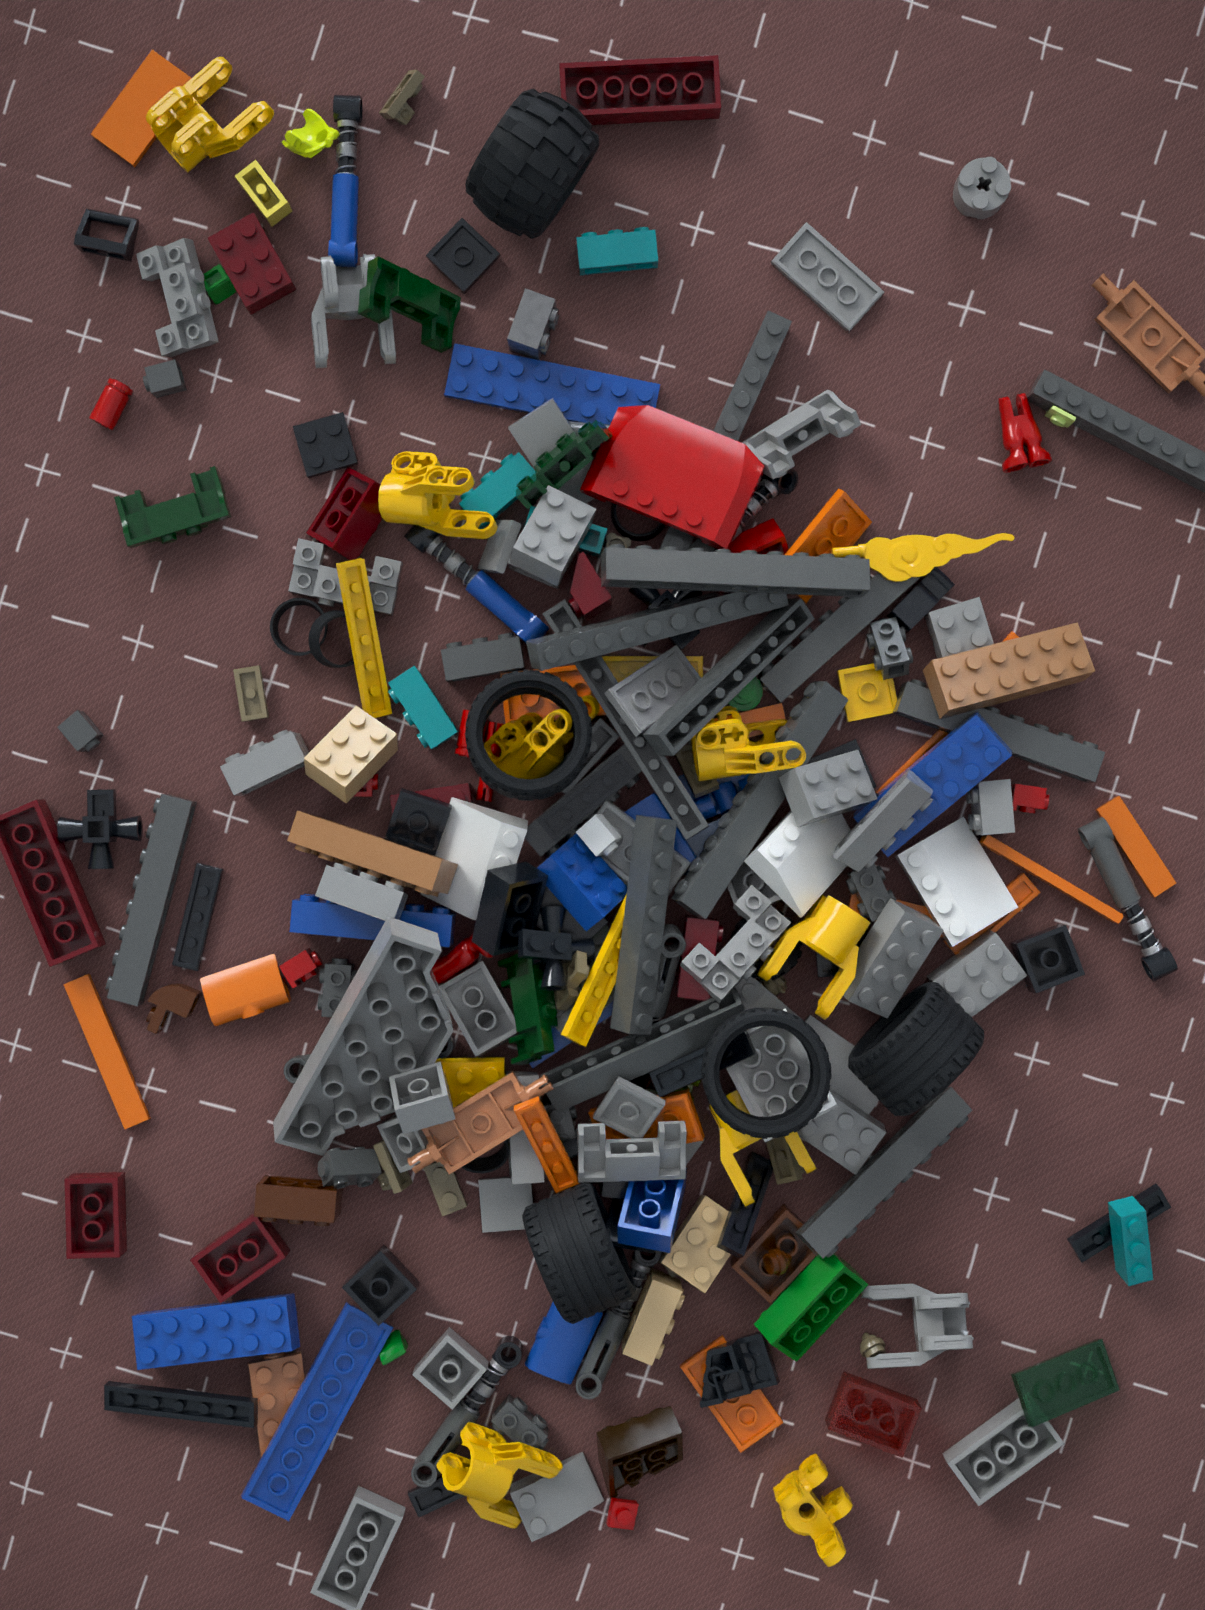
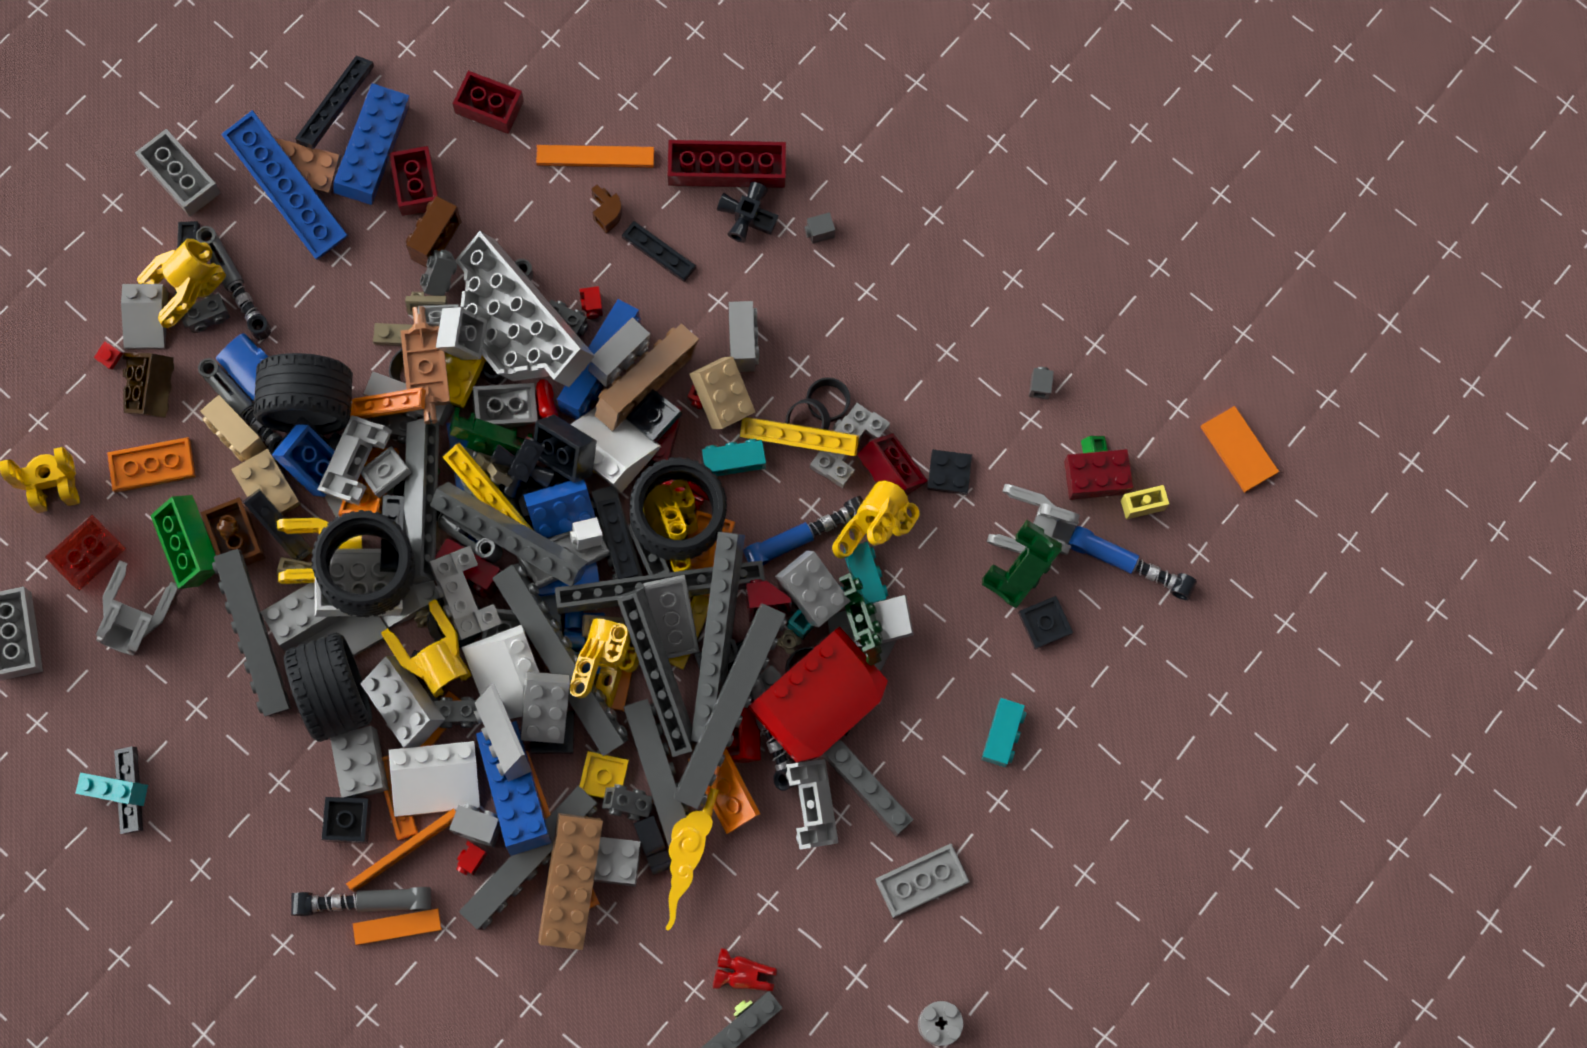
camera: 105 degrees right, 15 degrees down
black tile [74,209,139,262] -> none
red piece [89,378,133,431] -> none
dark grey brick [105,794,197,1006] -> none
dark green bracket [114,466,231,548] -> none
light grey bracket [136,238,219,357] -> none
yellow piece [146,57,274,173] -> none
orange panel [200,954,291,1026] -> none
dark tan plate [233,665,269,722] -> none
neon yellow helmet [282,109,339,158] -> none
black brick [342,1244,420,1326] -> none
dark tan hinge [379,70,425,125] -> none
green slope [379,1330,408,1365] -> none
light grey brick [412,1327,489,1410] -> none
dark grey brick [441,633,525,682] -> none
blue plate [444,343,660,424] -> none
black tyre [465,88,599,239] -> none
light grey tile [477,520,522,574] -> none
light grey tile [478,1176,533,1233] -> none
flat silver brick [507,288,560,360] -> none
dark red brick [559,55,721,125] -> none
black slope [700,1332,780,1408] -> none
green plate [728,677,763,711] -> none
dark tan plate [860,1333,886,1358] -> none
clear green tile [1011,1339,1120,1427] -> none

